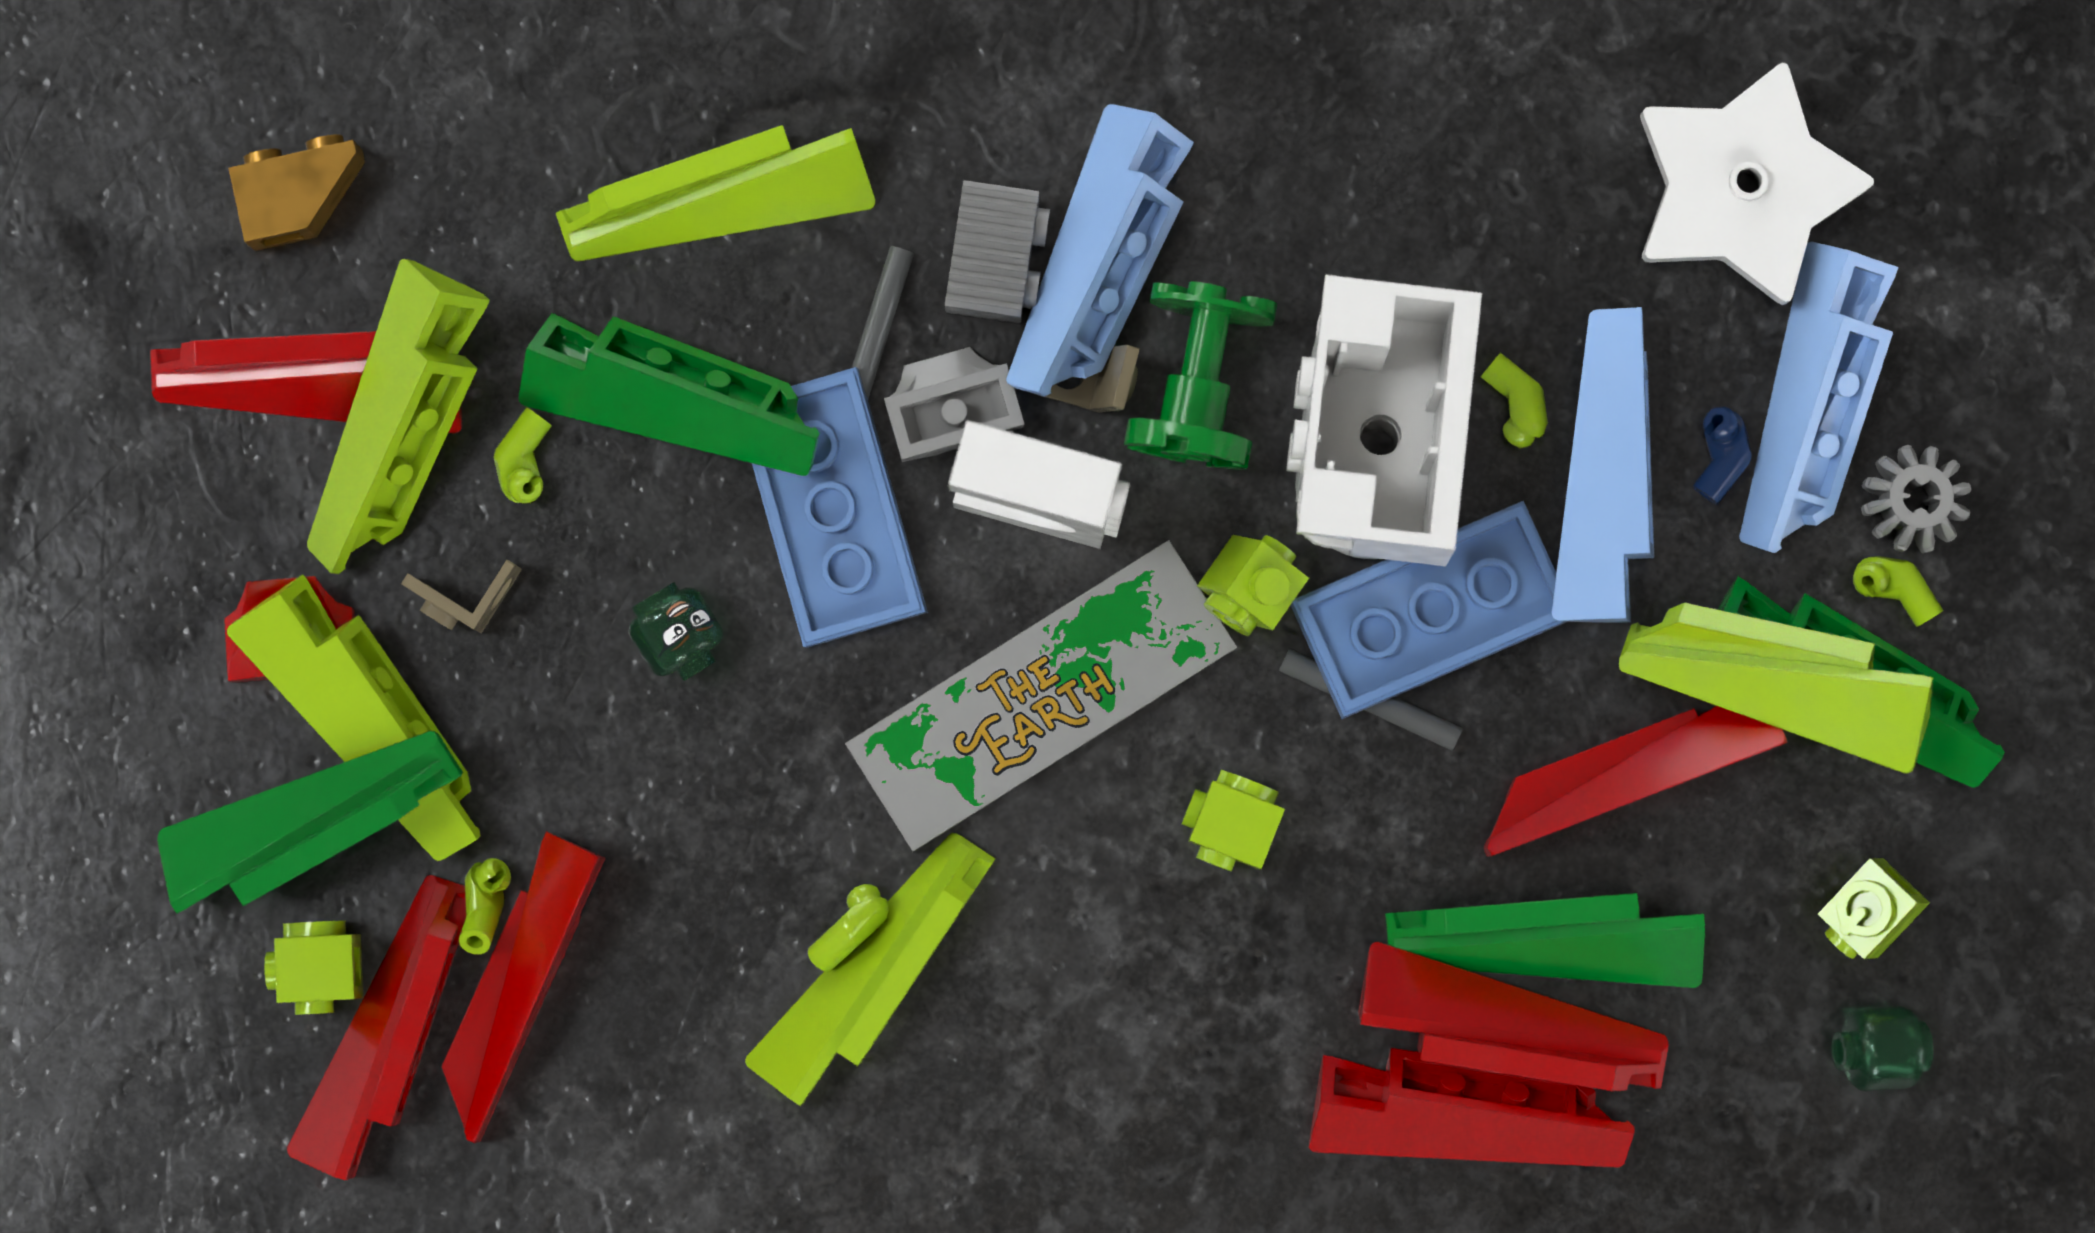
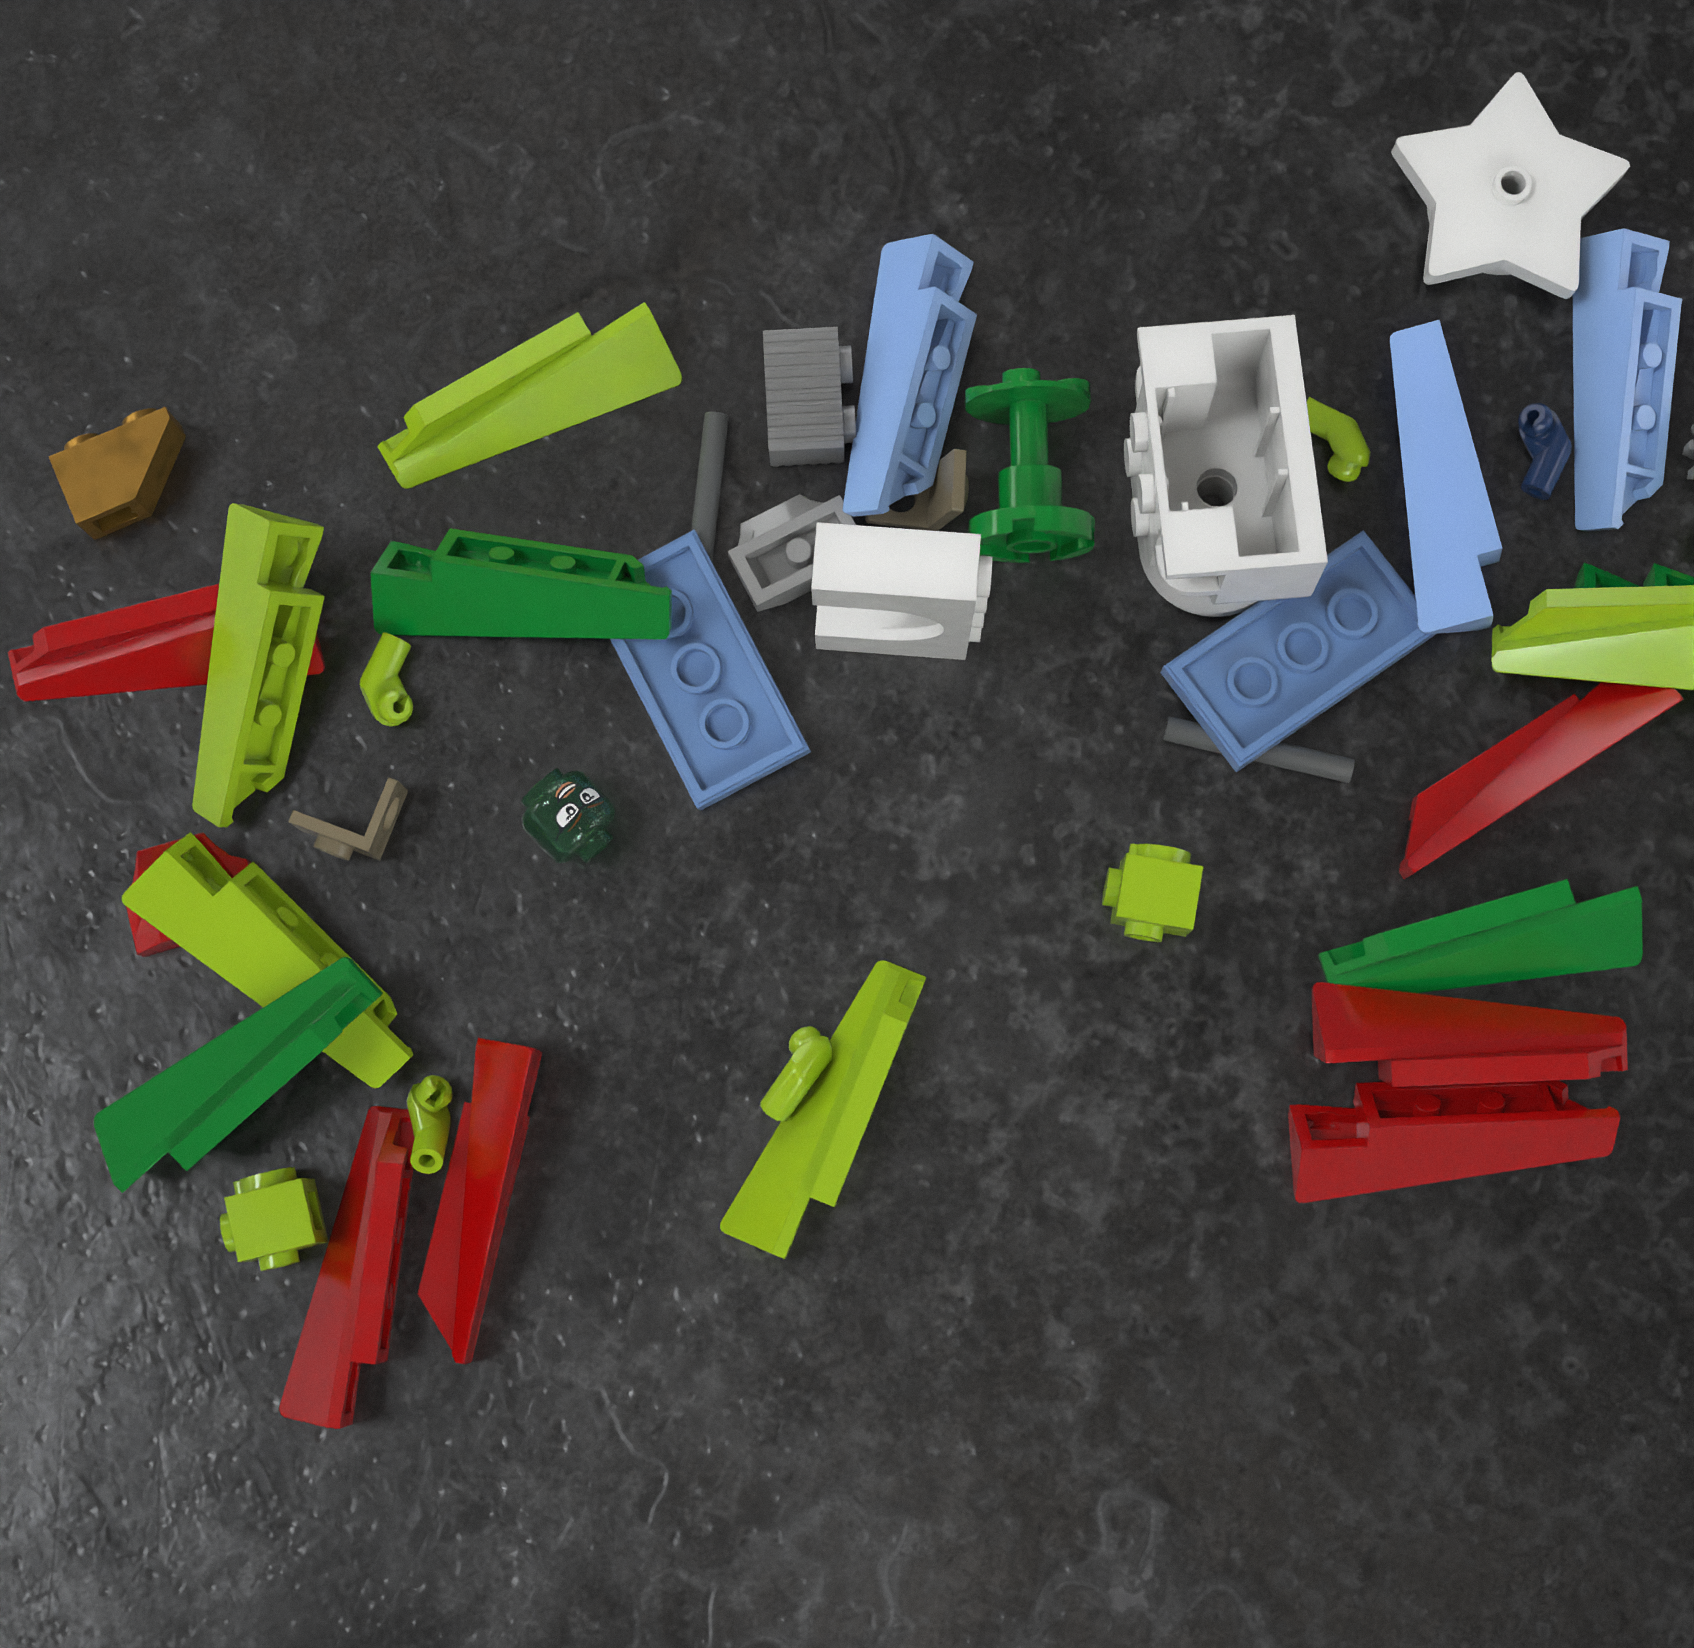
camera: 10 degrees left, 5 degrees down
light grey tile [845,540,1237,852] -> none
lime brick [1197,535,1309,636] -> none

